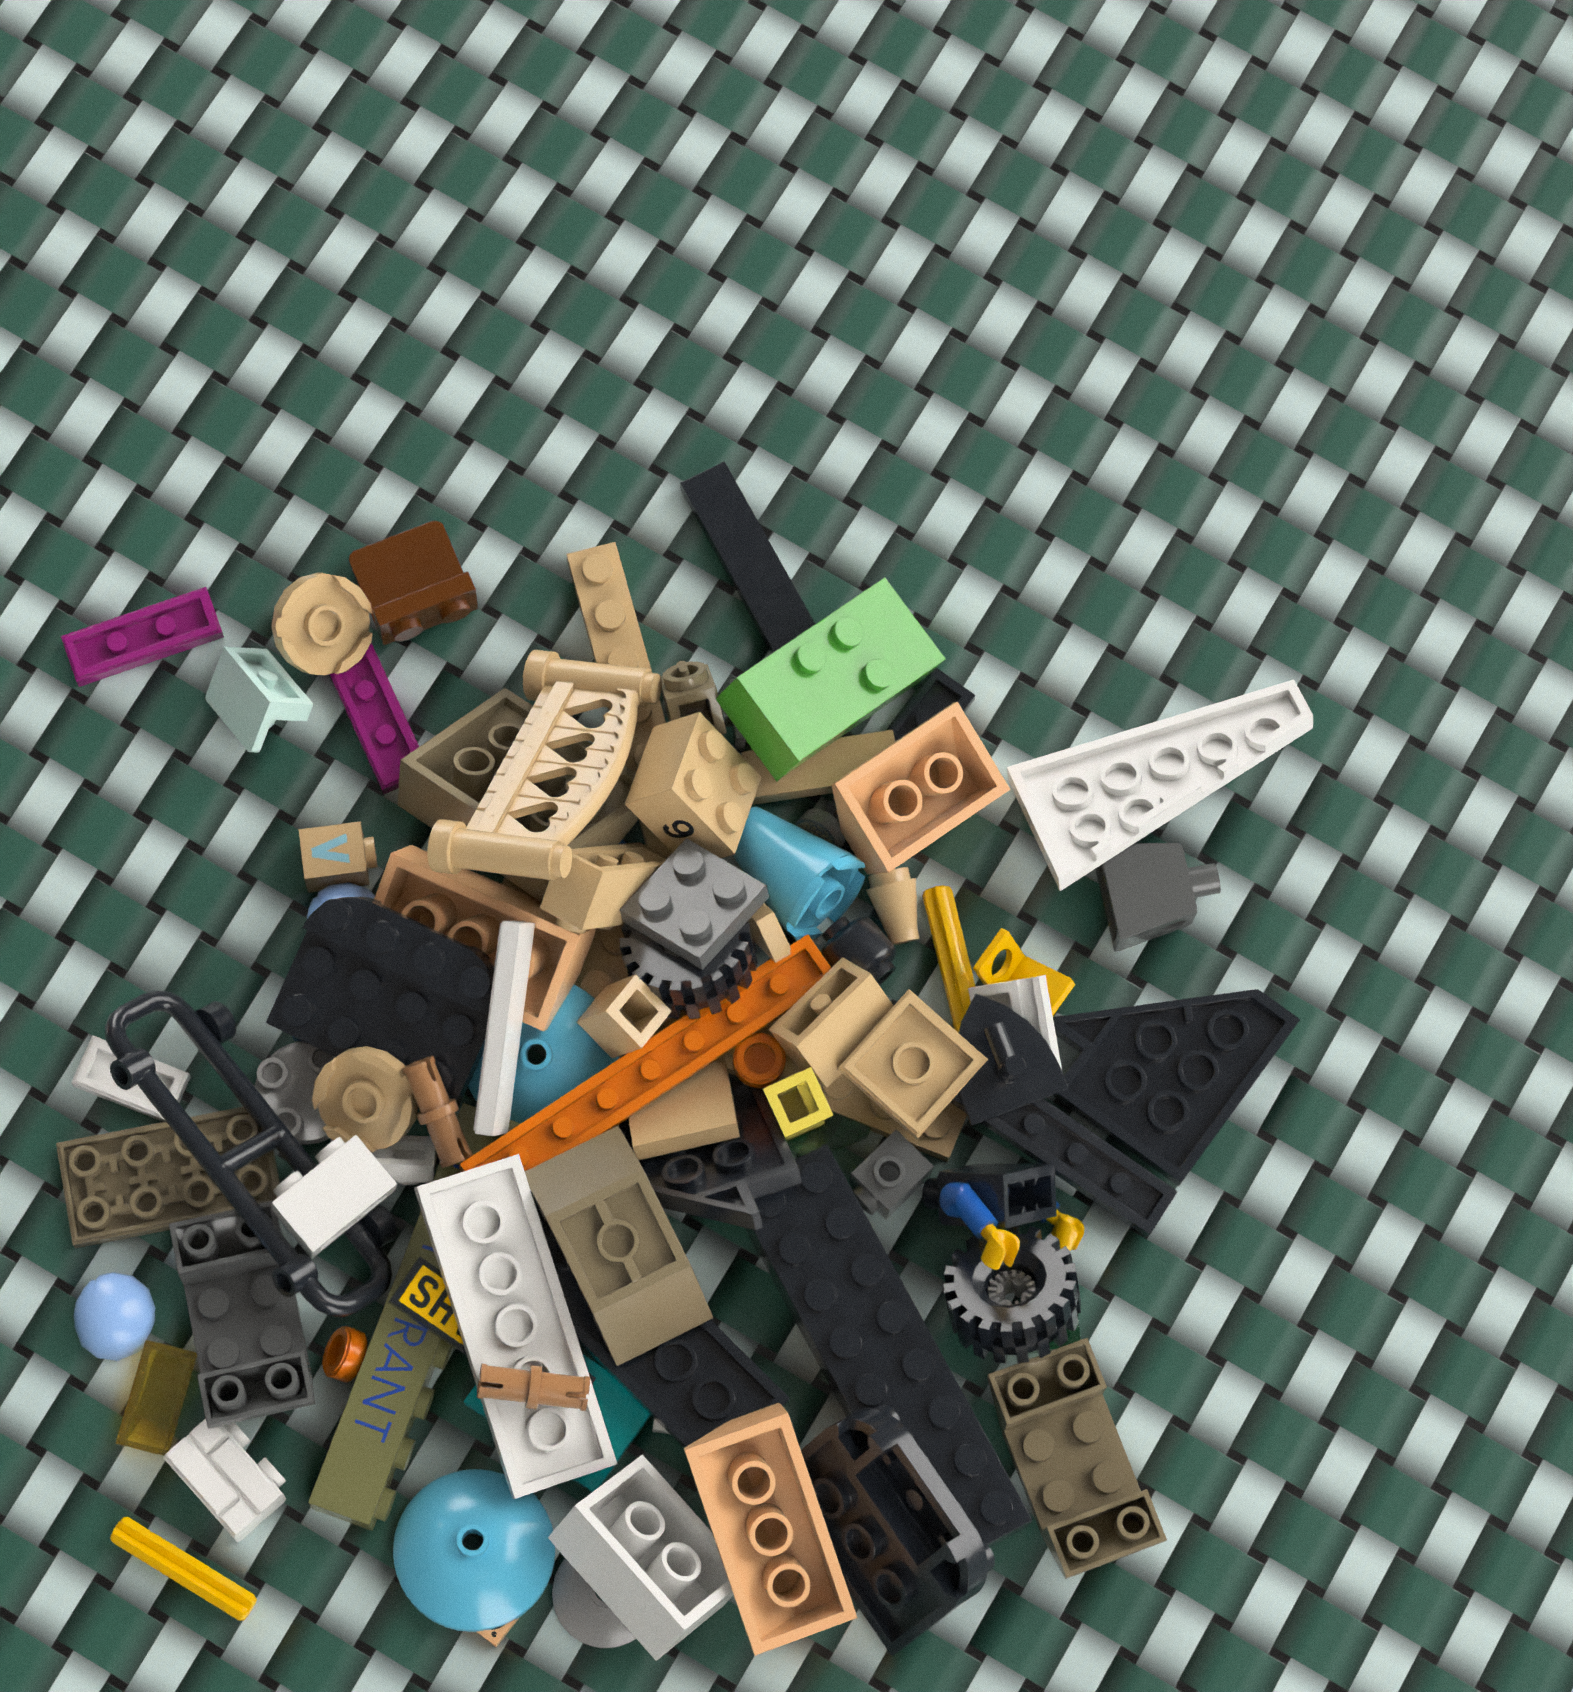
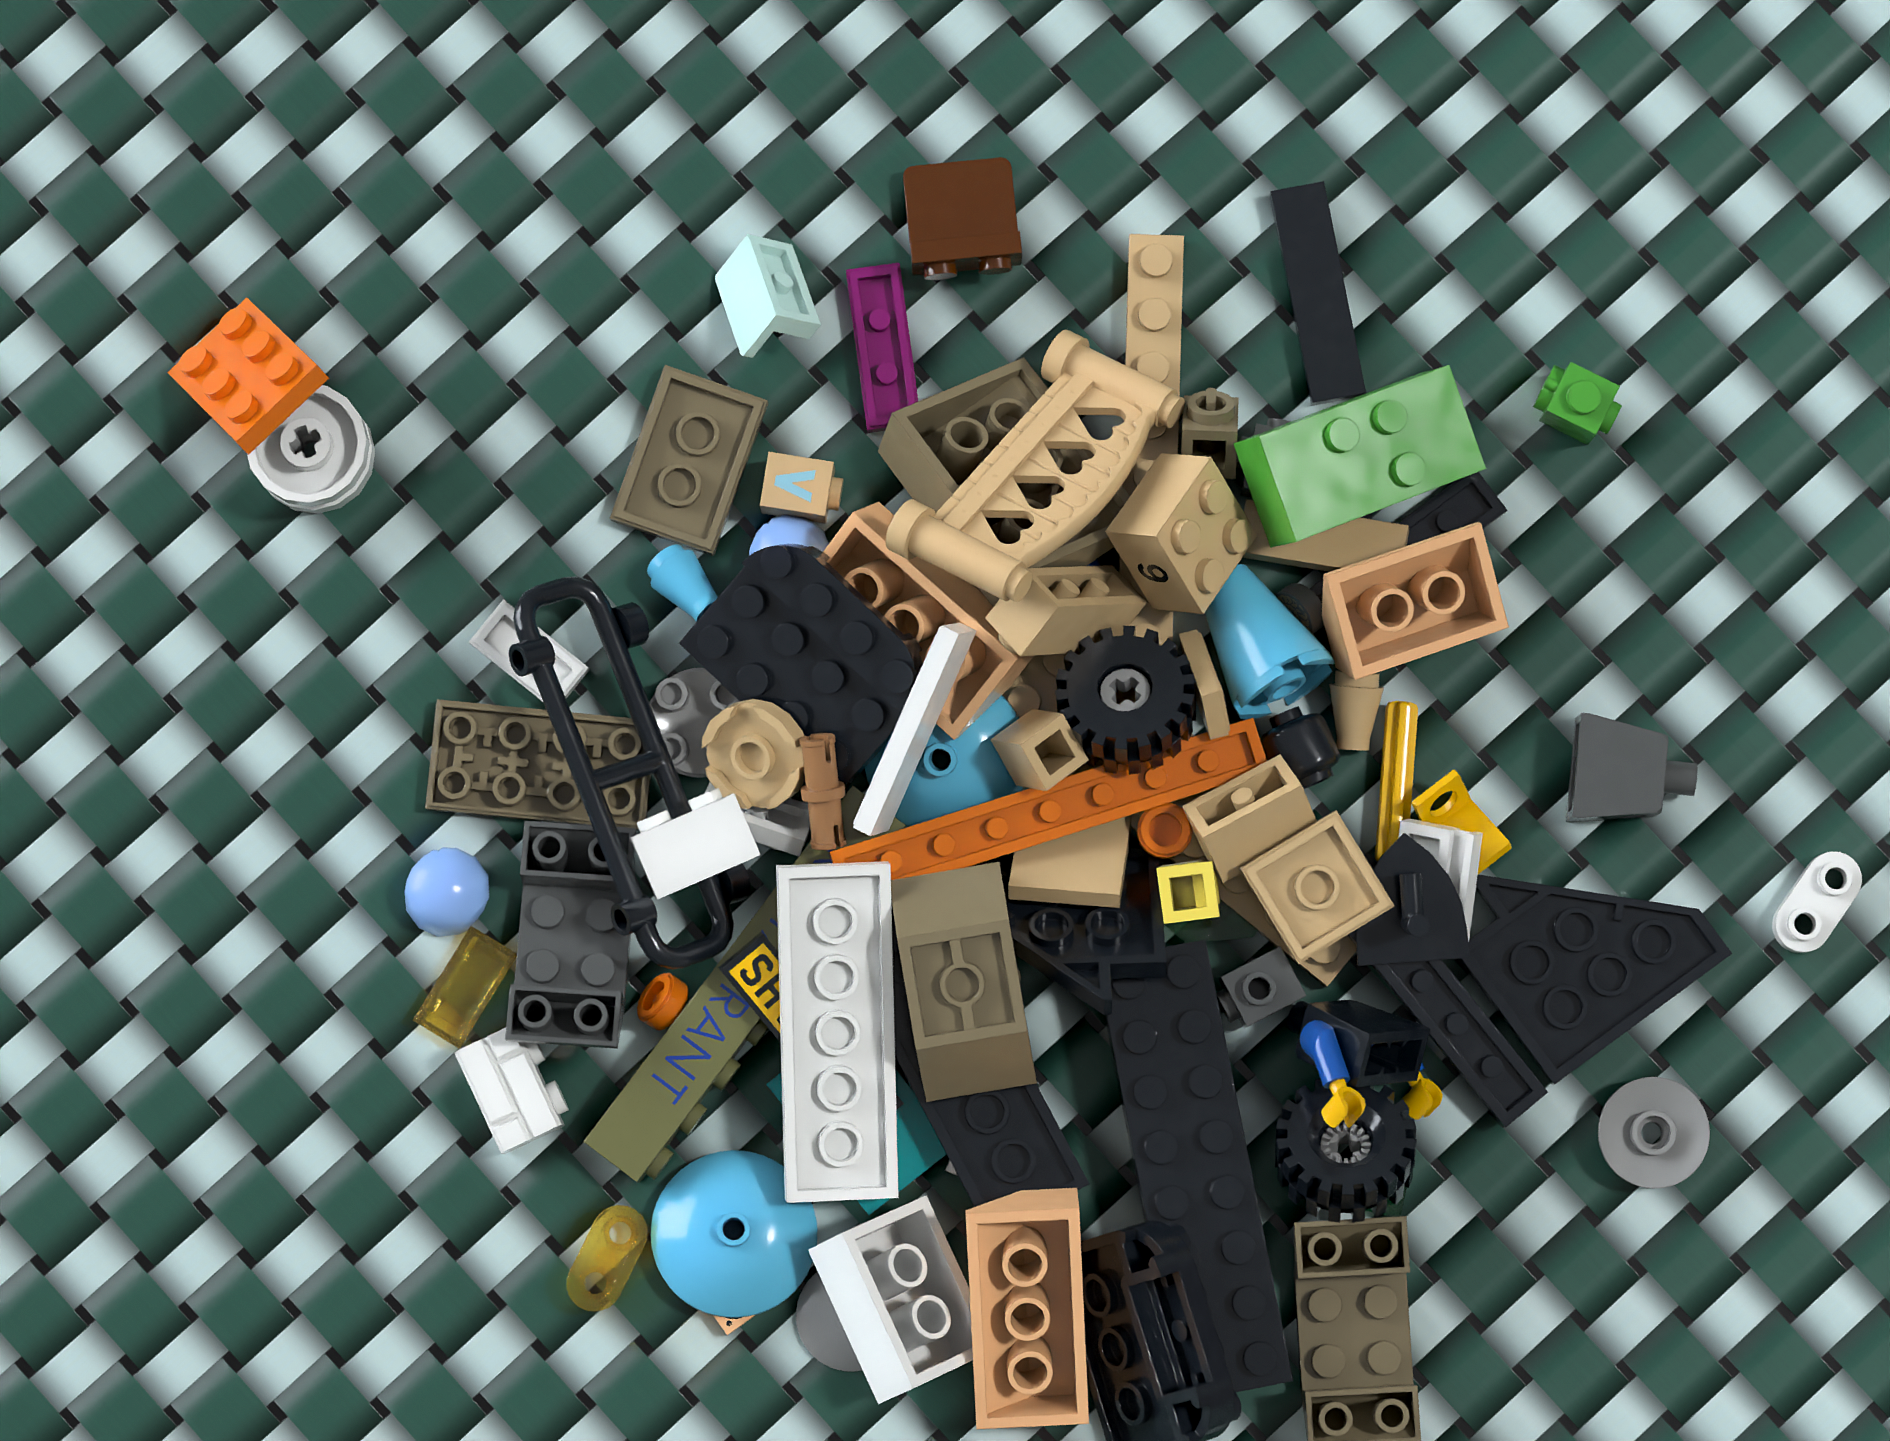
camera: 25 degrees right, 10 degrees up
magenta tile [61,587,224,687] -> none
yellow axle [110,1517,257,1621] -> none
tan tile [271,573,373,676] -> none
medium nougat pin [477,1363,590,1411] -> none
plate [620,838,769,970] -> none
white wing [1007,679,1313,891] -> none
none -> clear yellow plate [567,1205,649,1311]
none -> dark tan tile [610,365,769,556]
none -> medium azure cone [647,544,718,622]
none -> bright green brick [1533,362,1622,445]
none -> light grey dish [1598,1077,1710,1189]
none -> white plate [1772,852,1862,953]

